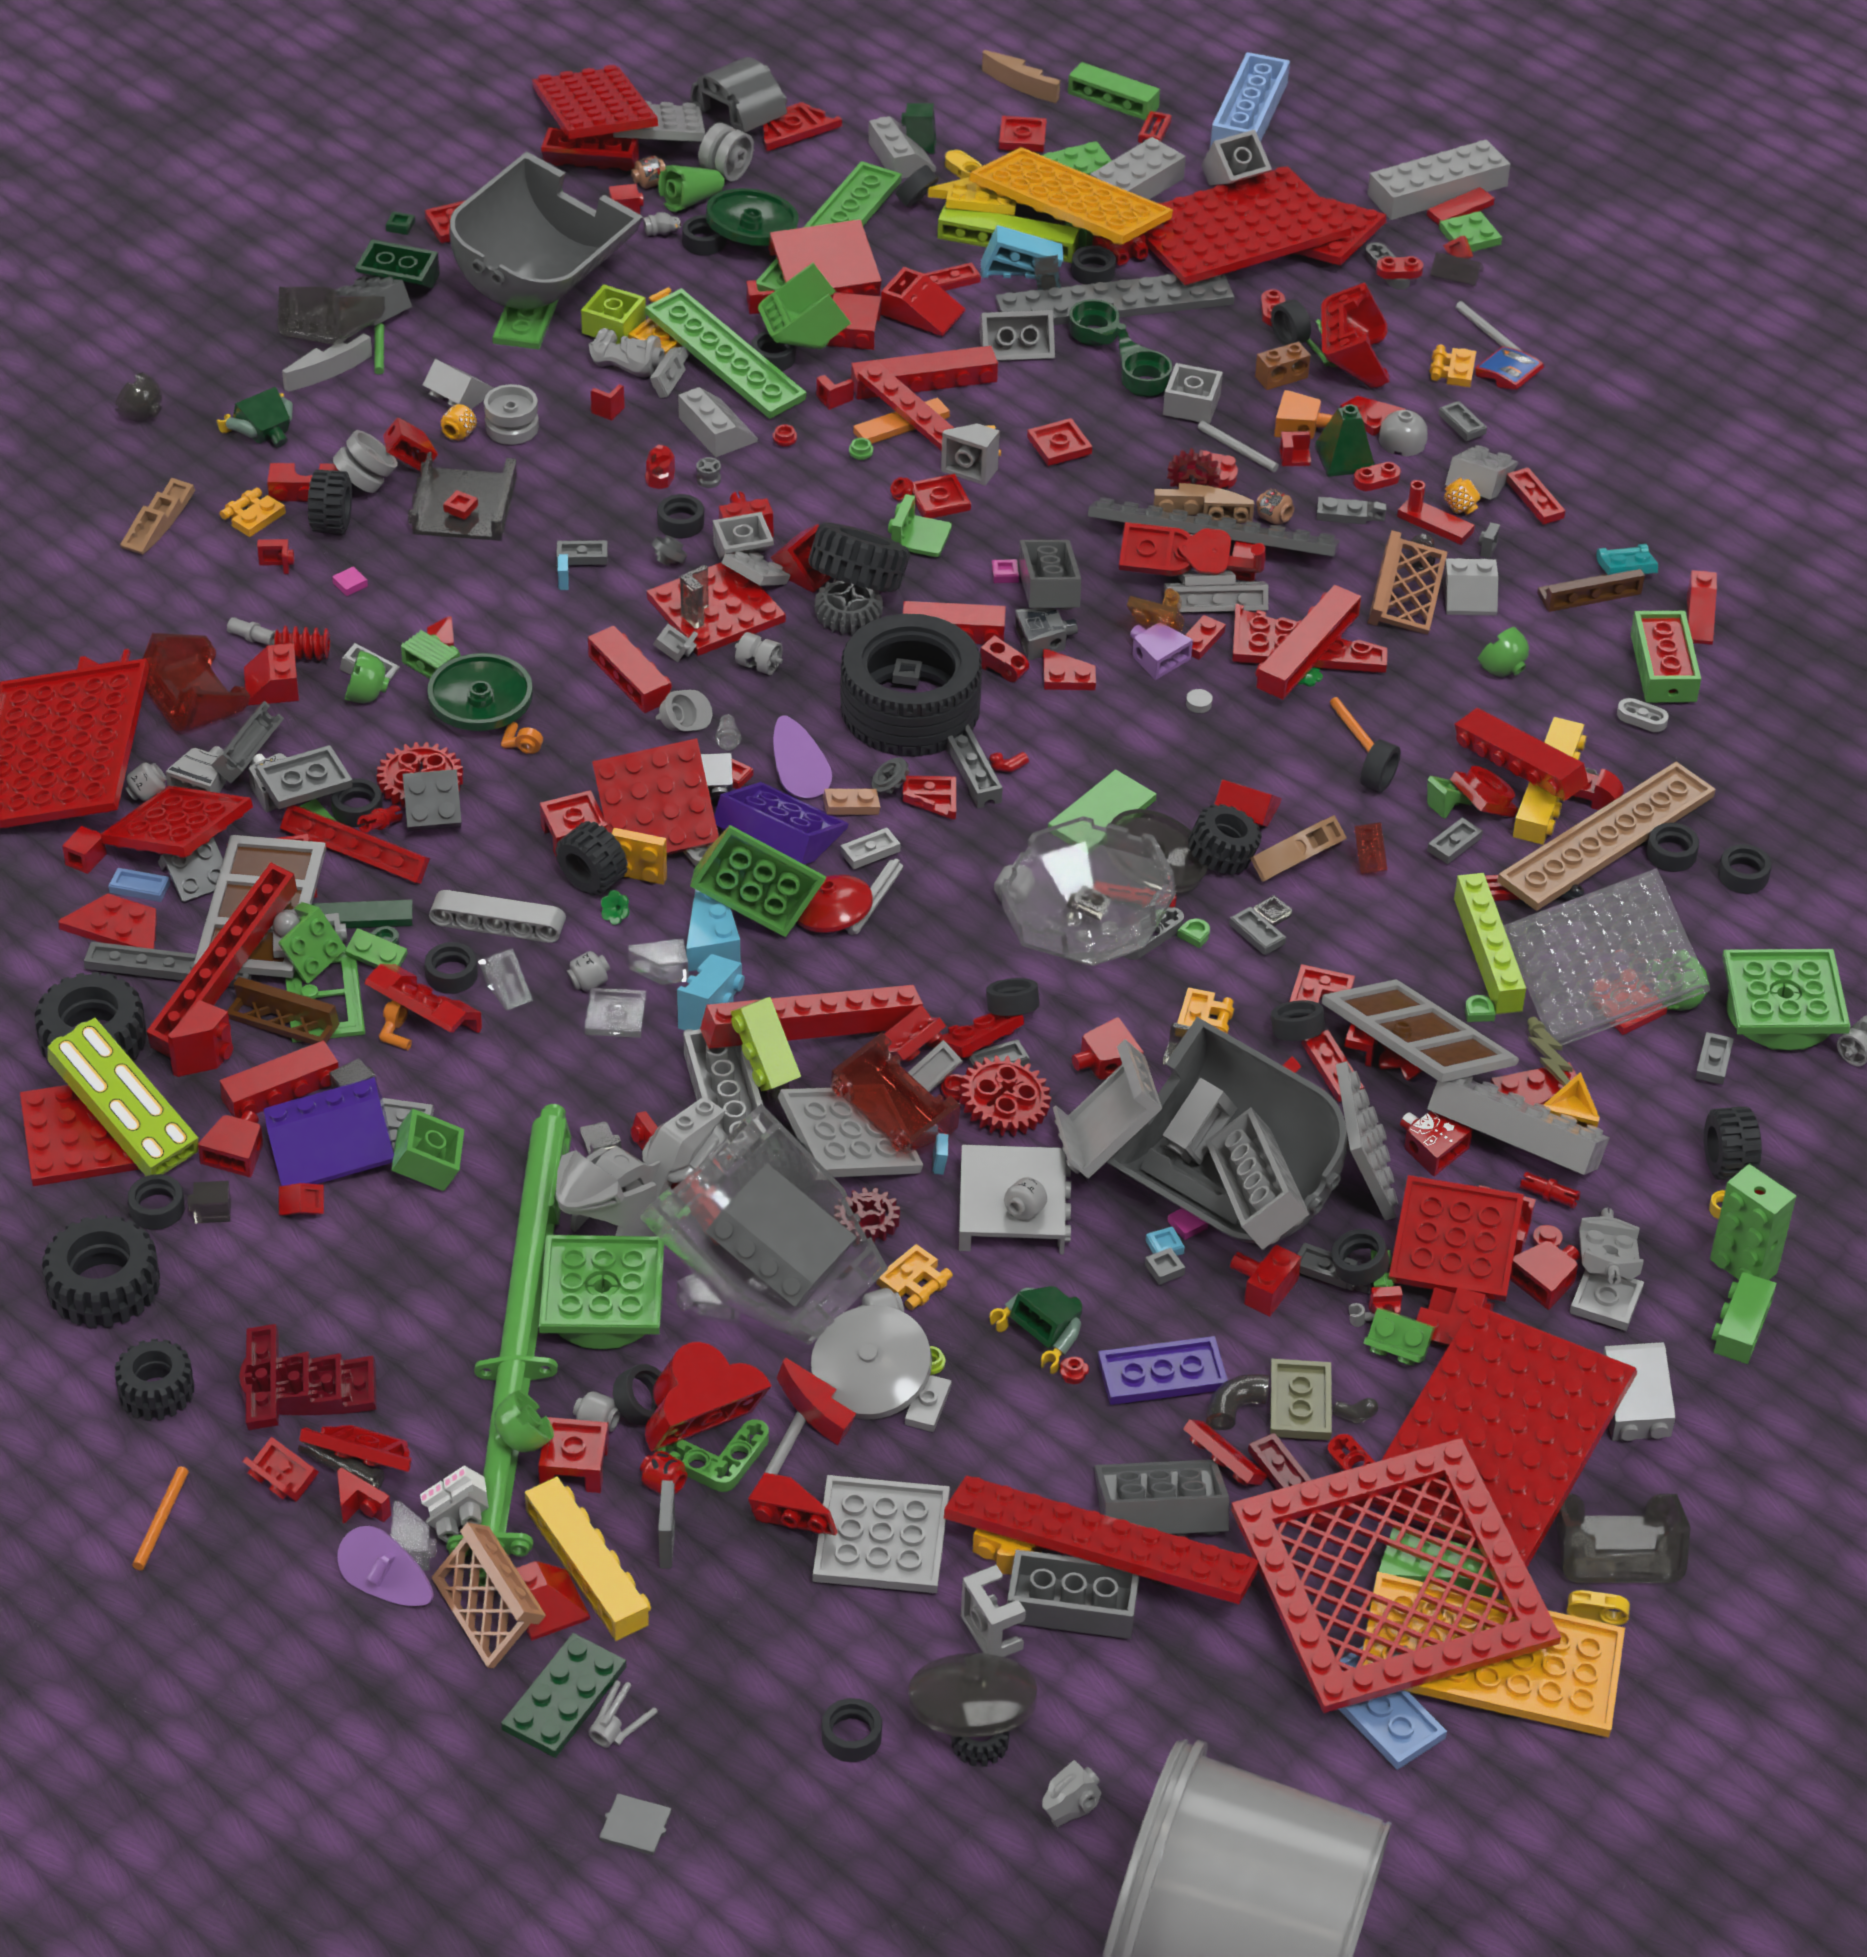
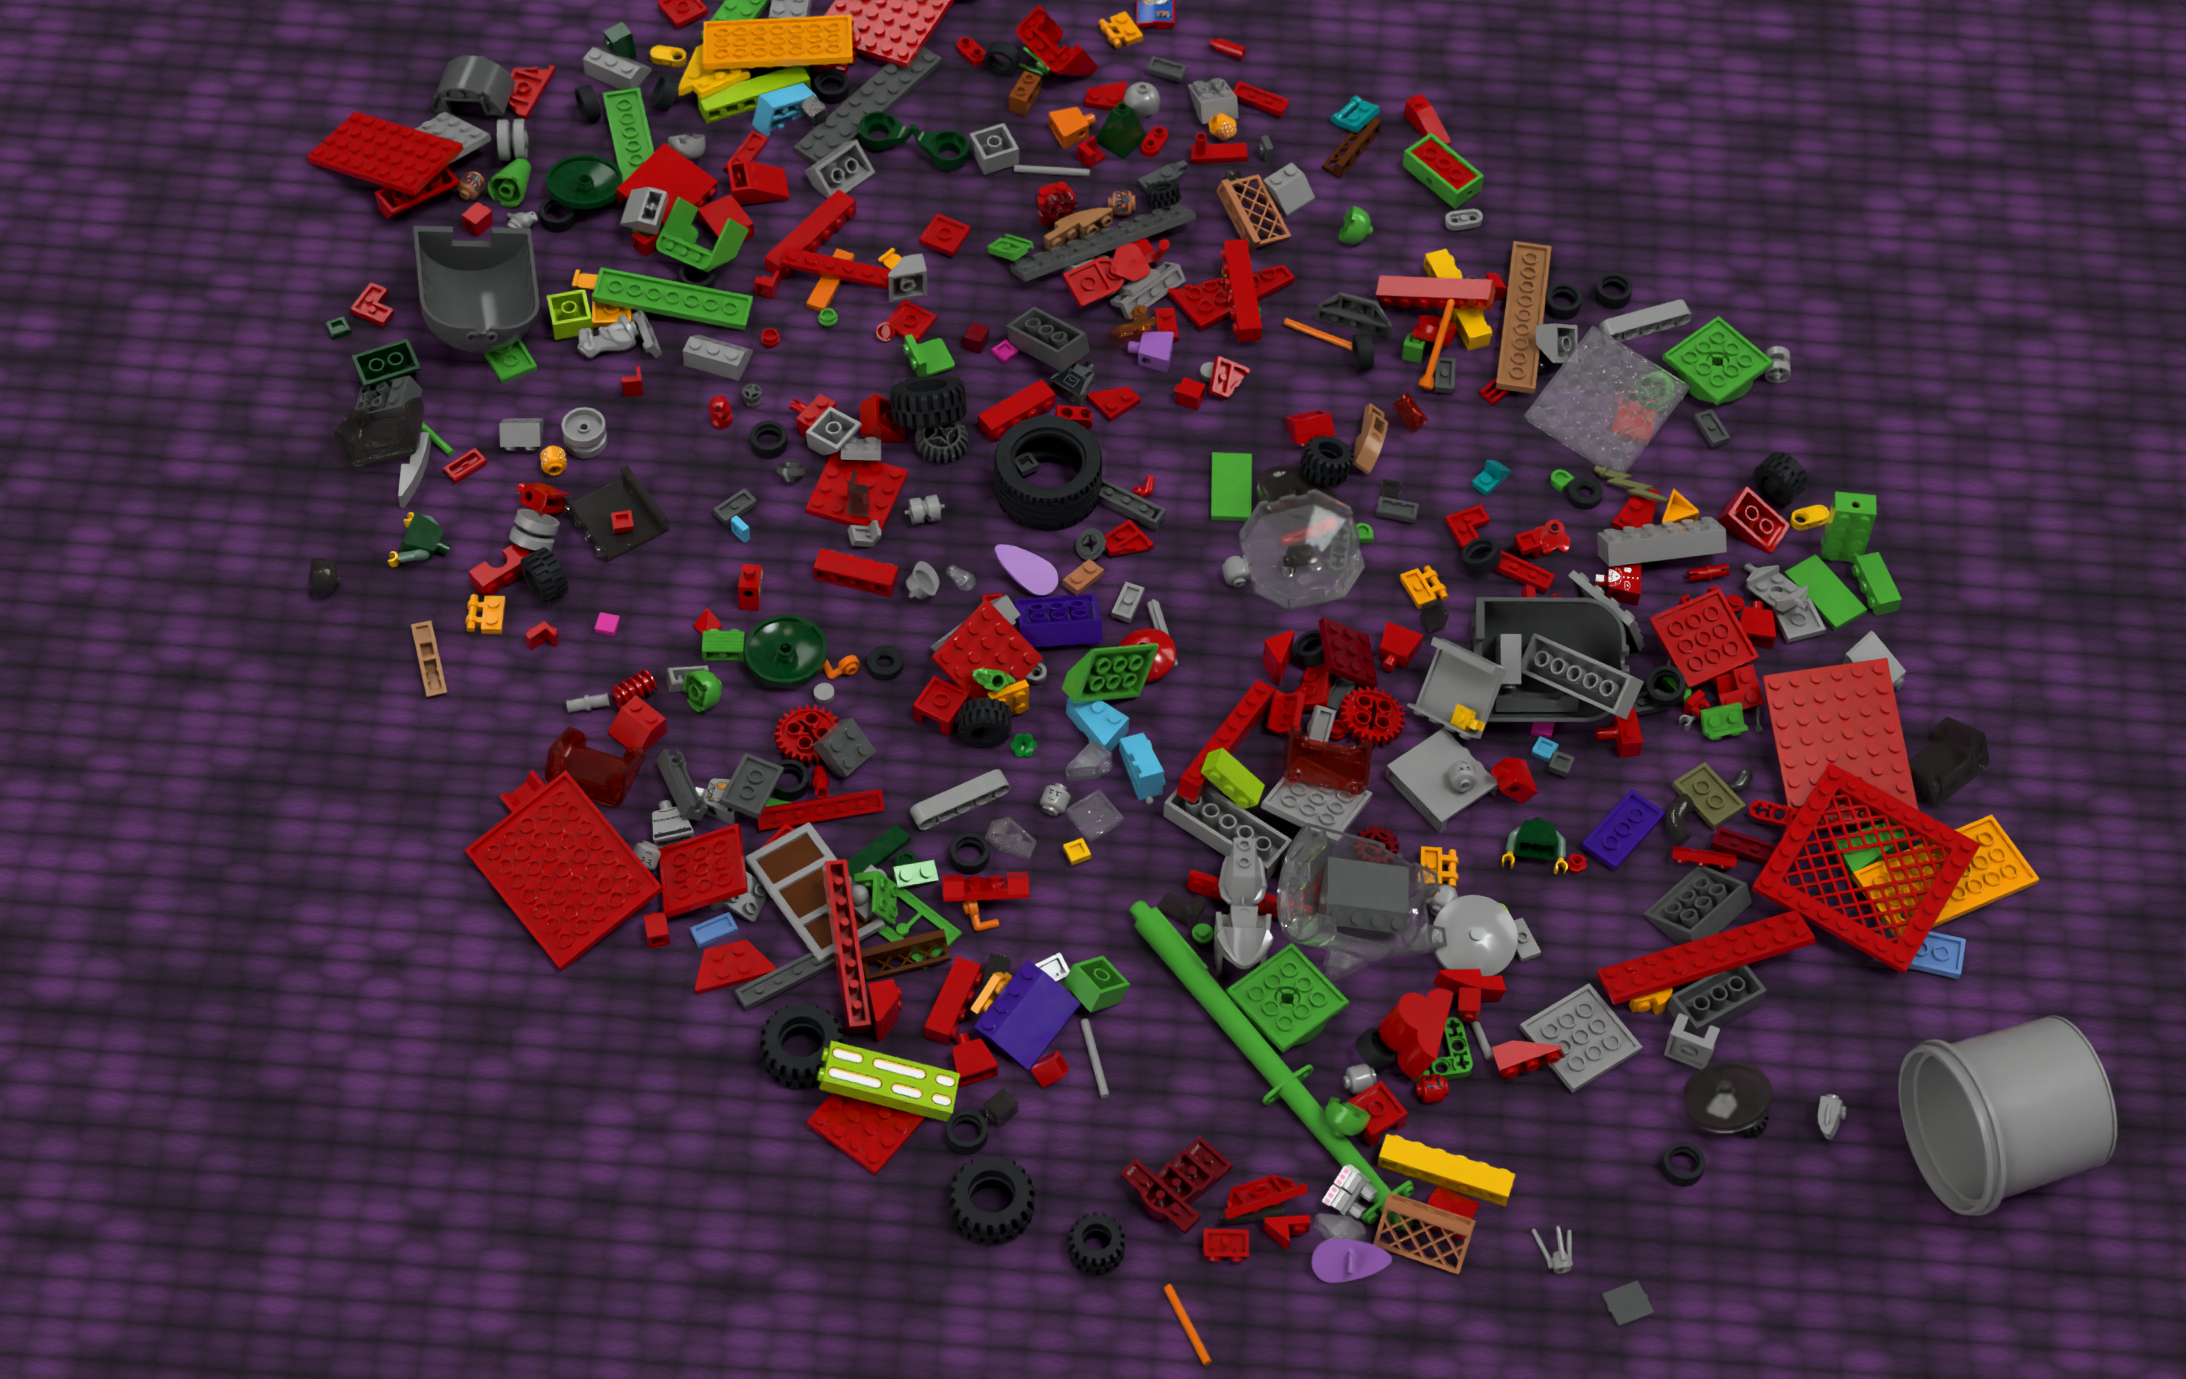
camera: 40 degrees left, 10 degrees up
plate [501,1633,626,1758] -> none
dark grey tile [658,1481,675,1569] -> none
medium azure tile [932,1133,948,1175] -> none
light grey door [1322,979,1519,1083] -> none
lime brick [1454,873,1526,1014] -> none
yellow piece [1567,1590,1630,1626] -> none
none -> red tile [443,448,488,484]
none -> black tyre [574,84,601,122]
none -> light grey slope [620,187,668,235]
none -> light grey cylinder [668,134,705,163]
none -> red torso [738,564,764,611]
none -> light grey tile [814,683,835,704]
none -> black tyre [866,645,904,680]
none -> dark red piece [961,322,989,354]
none -> light orange plate [971,972,1013,1014]
none -> bright green animal [972,668,1016,691]
none -> bright green plate [987,234,1034,261]
none -> yellow plate [1063,838,1091,866]
none -> light grey bar [1080,1019,1110,1099]
none -> black tyre [1145,180,1181,208]
none -> red brick [1174,377,1205,411]
none -> wing [1208,356,1250,400]
none -> red cylinder [1209,38,1246,60]
none -> red slope [1262,630,1295,686]
none -> dark grey wedge [1316,292,1392,340]
none -> dark red plate [1318,617,1378,689]
none -> orange piece [1418,299,1455,390]
none -> yellow plate [1450,704,1485,732]
none -> red brick [1458,987,1481,1023]
none -> teal slope [1471,460,1512,497]
none -> red torso [1491,757,1538,804]
none -> light grey slope [1535,323,1578,364]
none -> black tyre [1567,476,1603,509]
none -> light grey beam [1599,299,1693,345]
none -> red slope [1716,486,1790,554]
none -> bright green tile [1784,554,1867,631]

